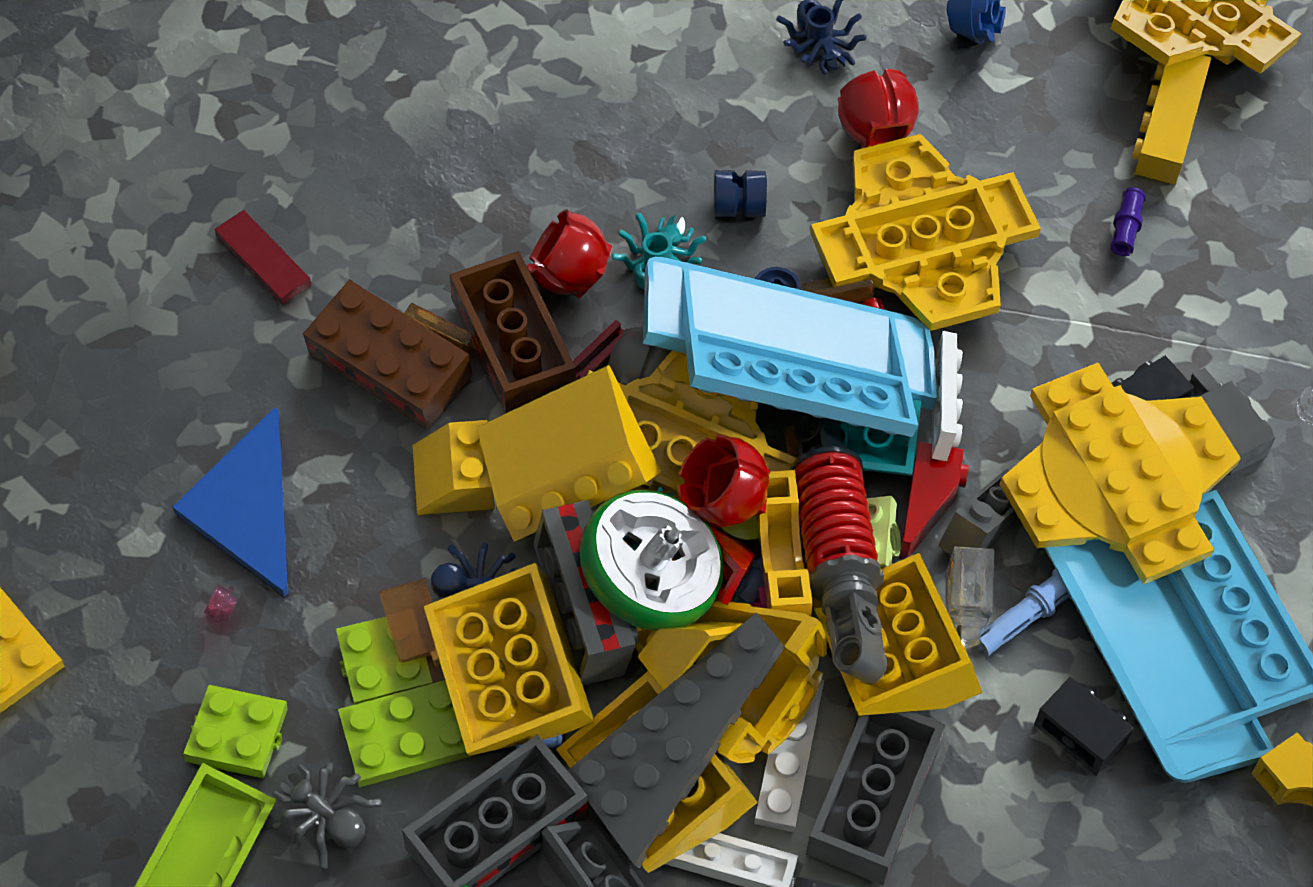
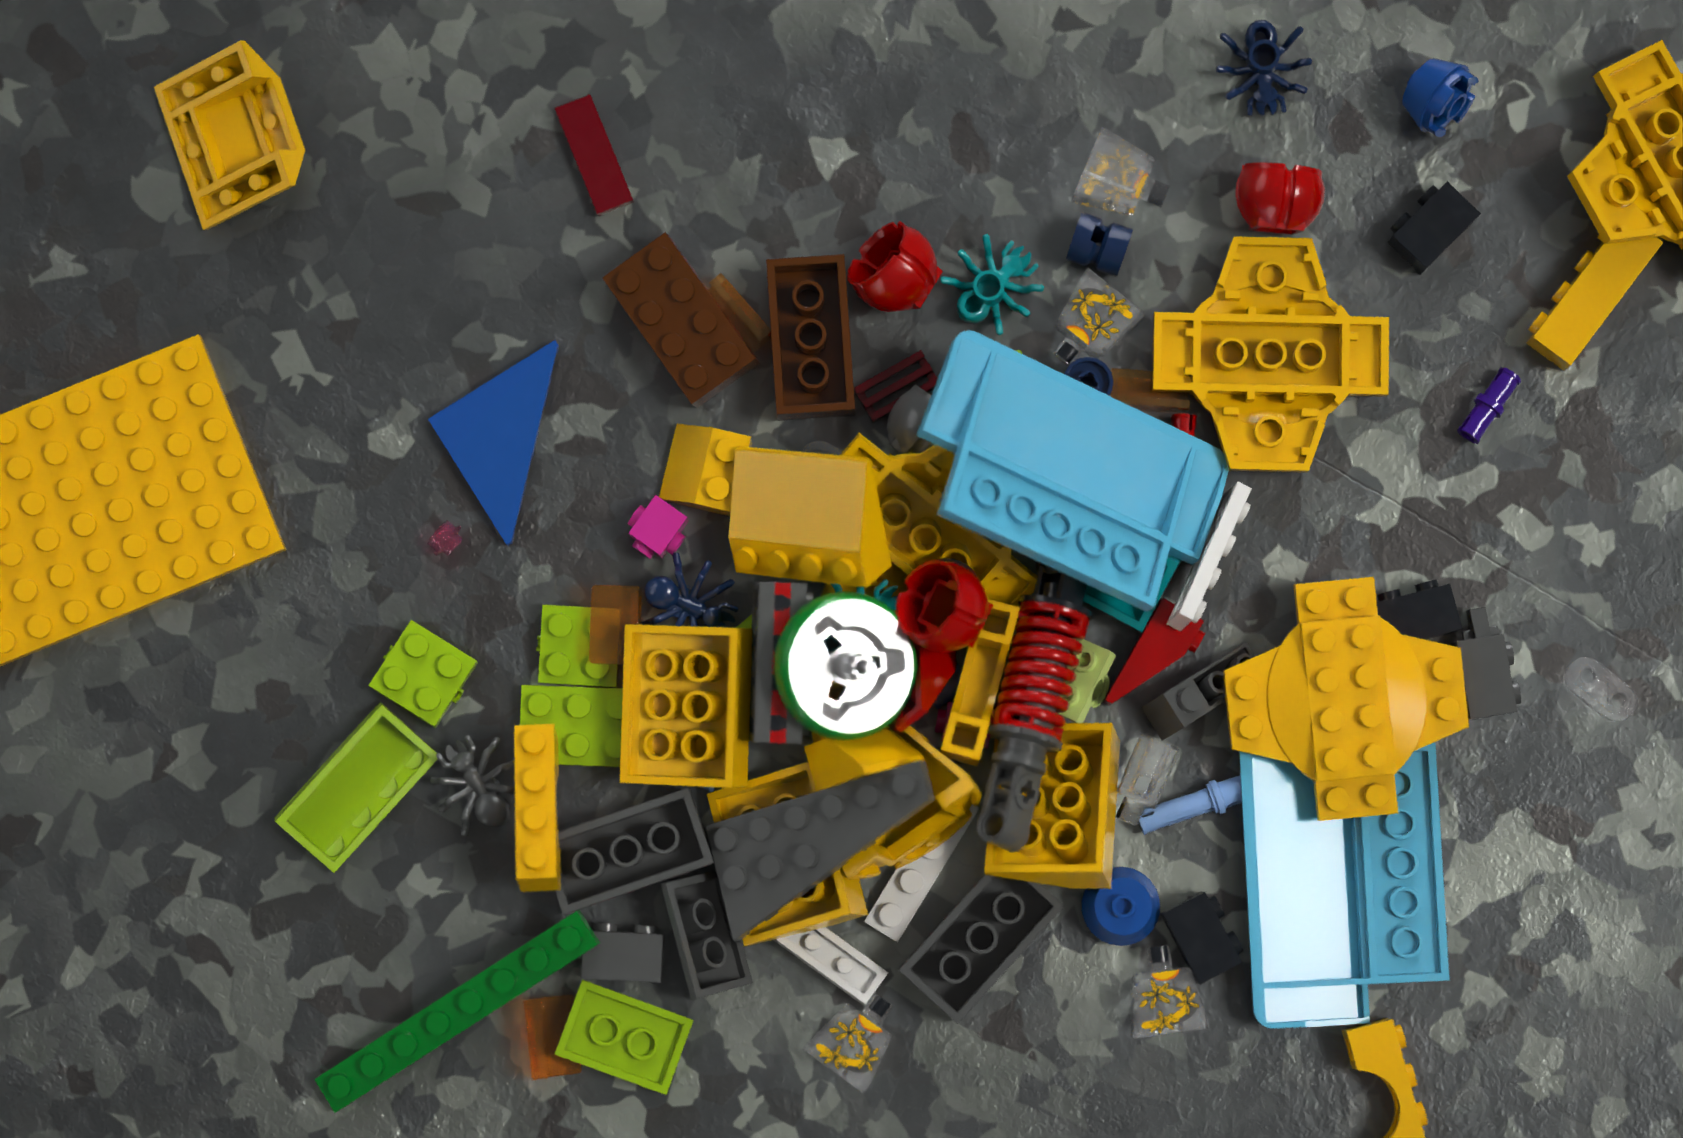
camera: 25 degrees right, 25 degrees up
none -> yellow arch [514,724,561,892]
none -> dark pink brick [628,495,689,559]
none -> clear torso [1053,268,1146,366]
none -> clear torso [1072,127,1170,215]
none -> blue cone [1082,867,1160,946]
none -> clear torso [1131,945,1209,1039]
none -> black brick [1388,181,1481,275]

